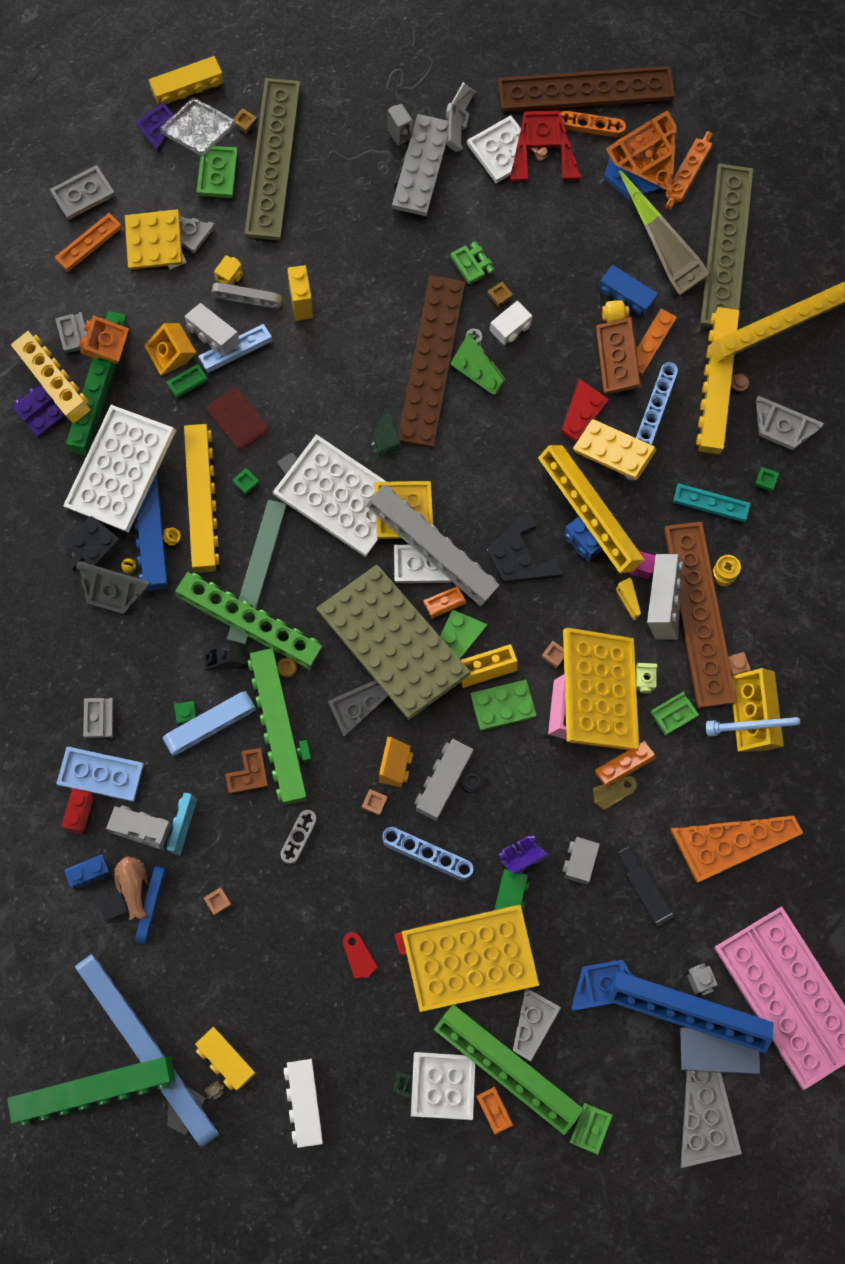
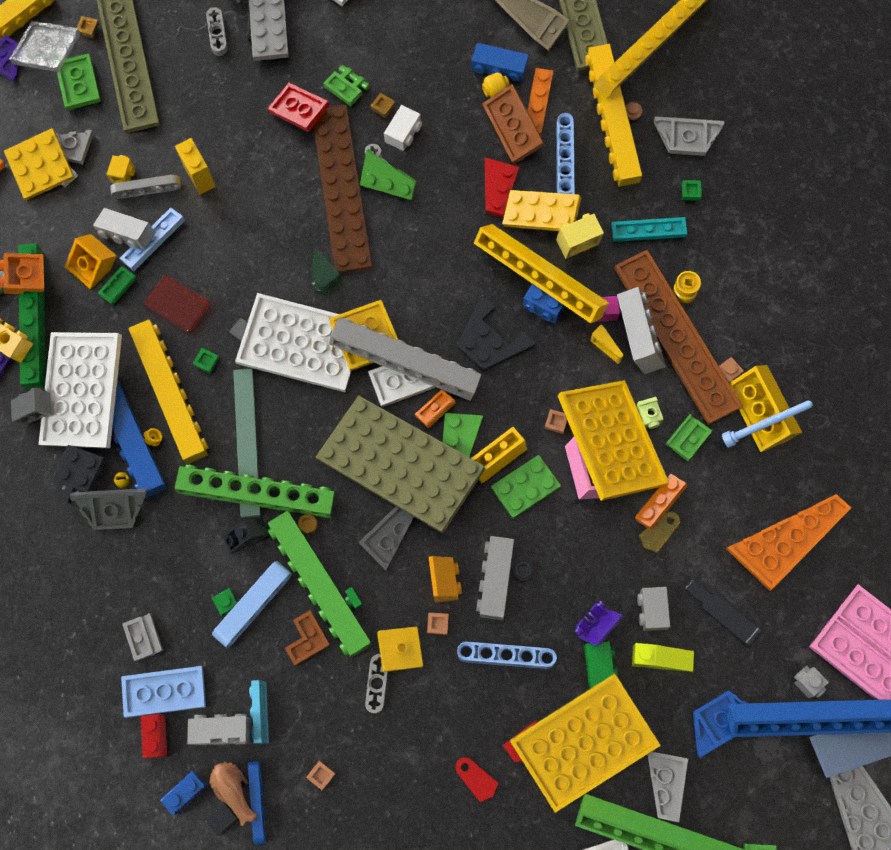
camera: 10 degrees left, 0 degrees up
none -> dark grey brick [11,388,51,424]
none -> light grey beam [206,8,228,56]
none -> plate [268,83,330,132]
none -> yellow plate [377,627,423,672]
none -> light yellow container [556,213,604,259]
none -> neon yellow slope [632,643,694,672]

